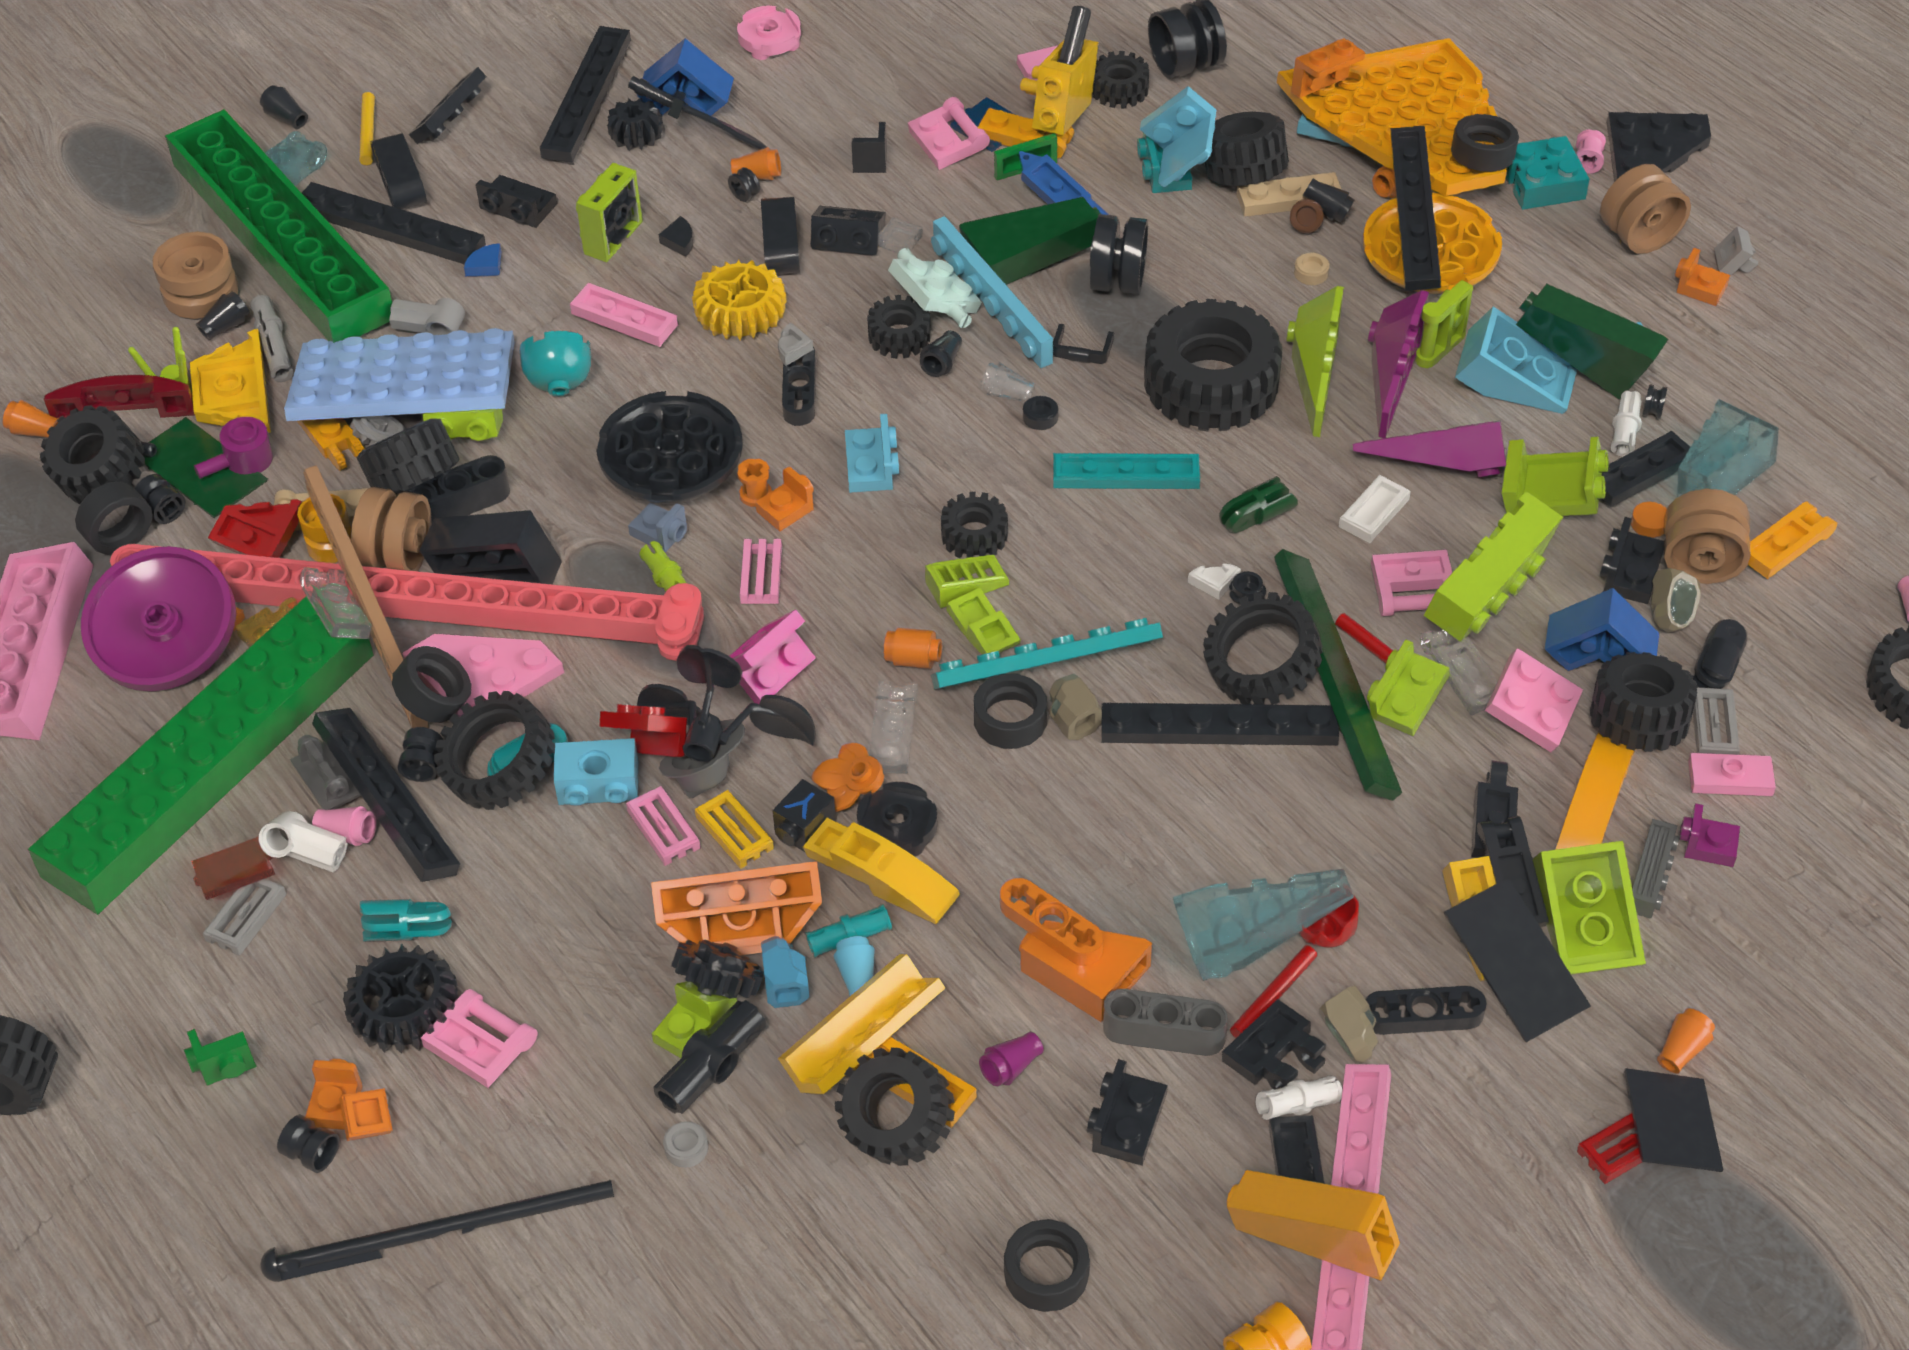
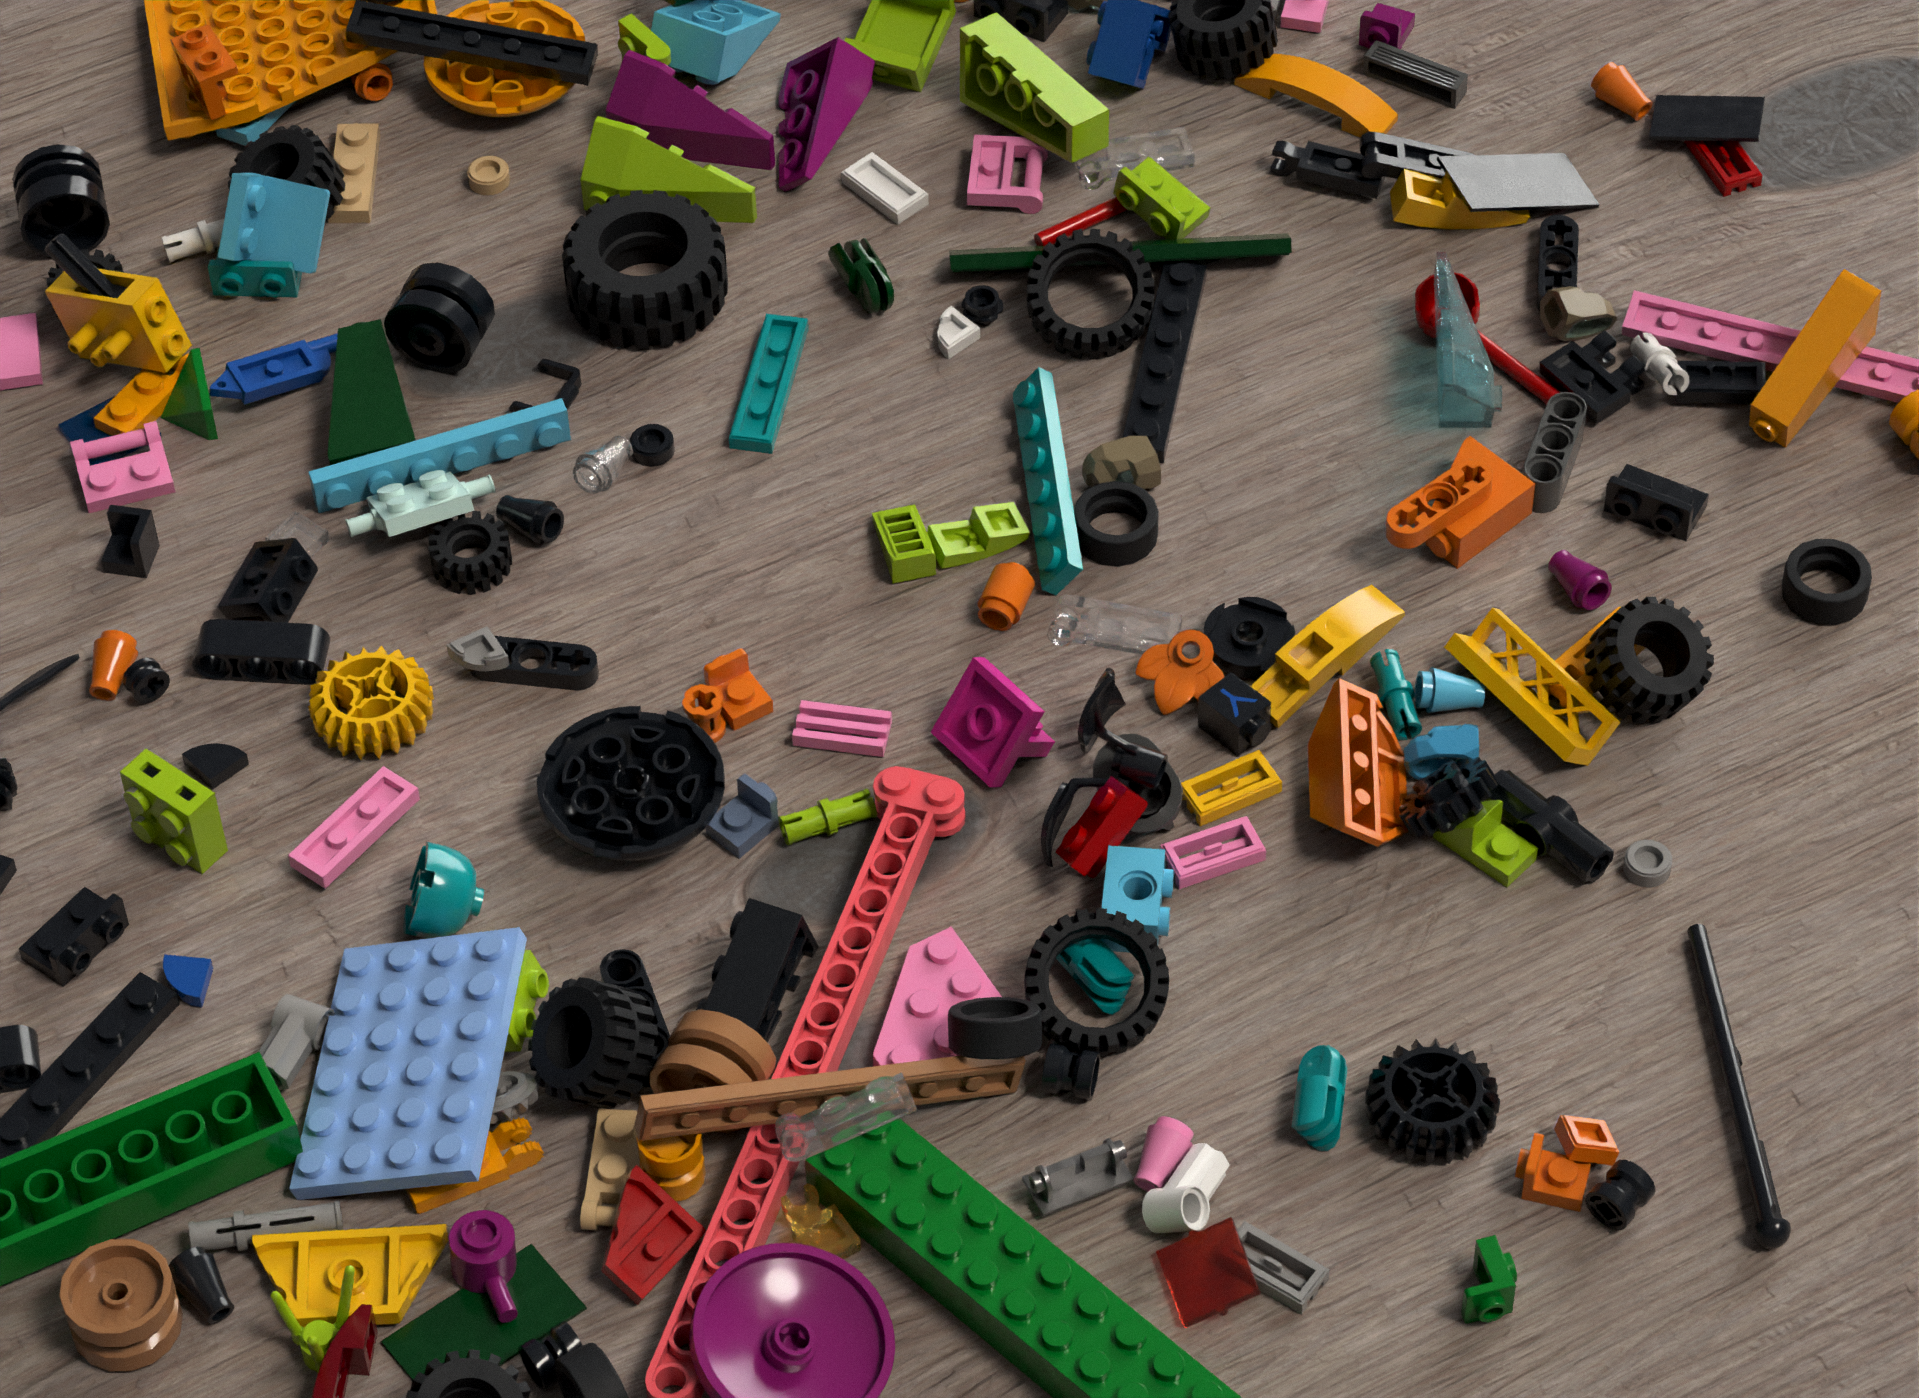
camera: 80 degrees left, 0 degrees up
black plate [312,708,460,882] -> none
bright pink plate [421,989,538,1088] -> none
medium azure bracket [845,414,899,493] -> none
black tyre [941,491,1008,558] -> none
reddish brown tile [1290,199,1324,233] -> none
black cone [1302,178,1355,223] -> none
bright pink plate [1485,648,1583,752] -> none
lime slope [1533,841,1646,975] -> none

